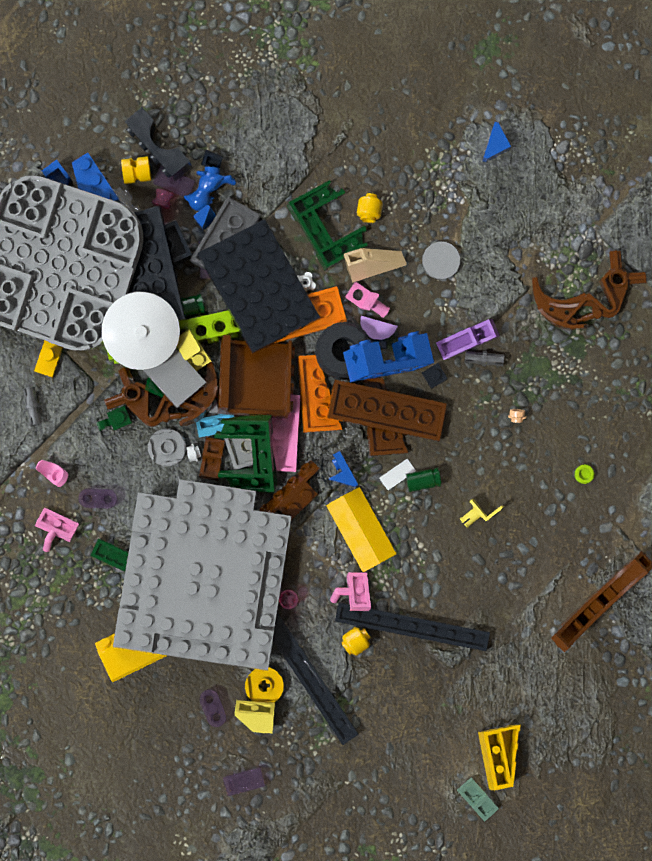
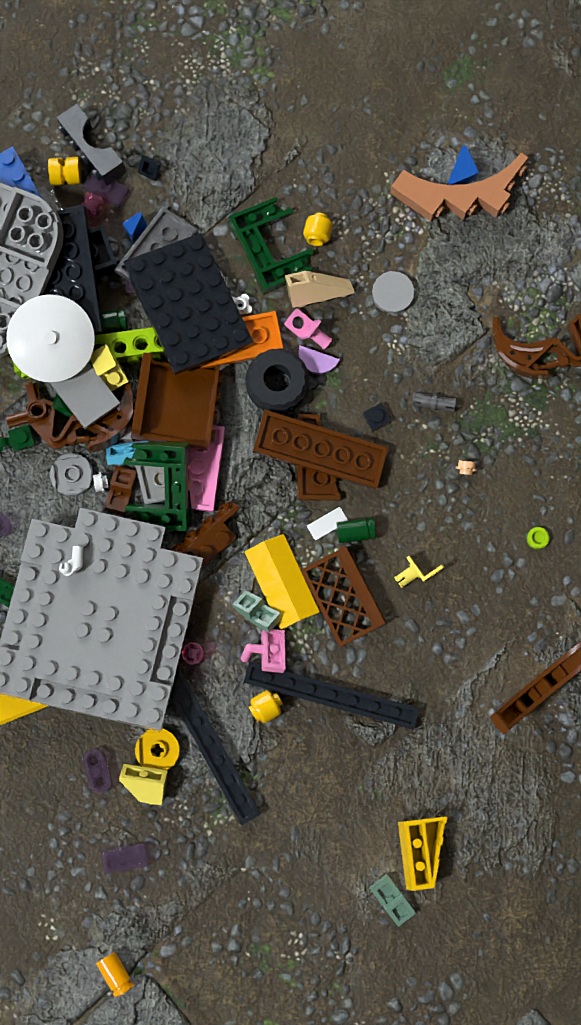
camera: 10 degrees right, 5 degrees down
blue animal [184,167,236,211] -> none
orange wing [297,355,342,433] -> none
blue slope [329,451,358,488] -> none
blue plate [343,331,434,382] -> none
medium lavender slope [436,319,500,360] -> none
none -> white arm [59,546,84,576]
none -> sand green slope [232,590,282,633]
none -> reddish brown fence [301,545,387,647]
none -> nougat arch [390,153,528,221]

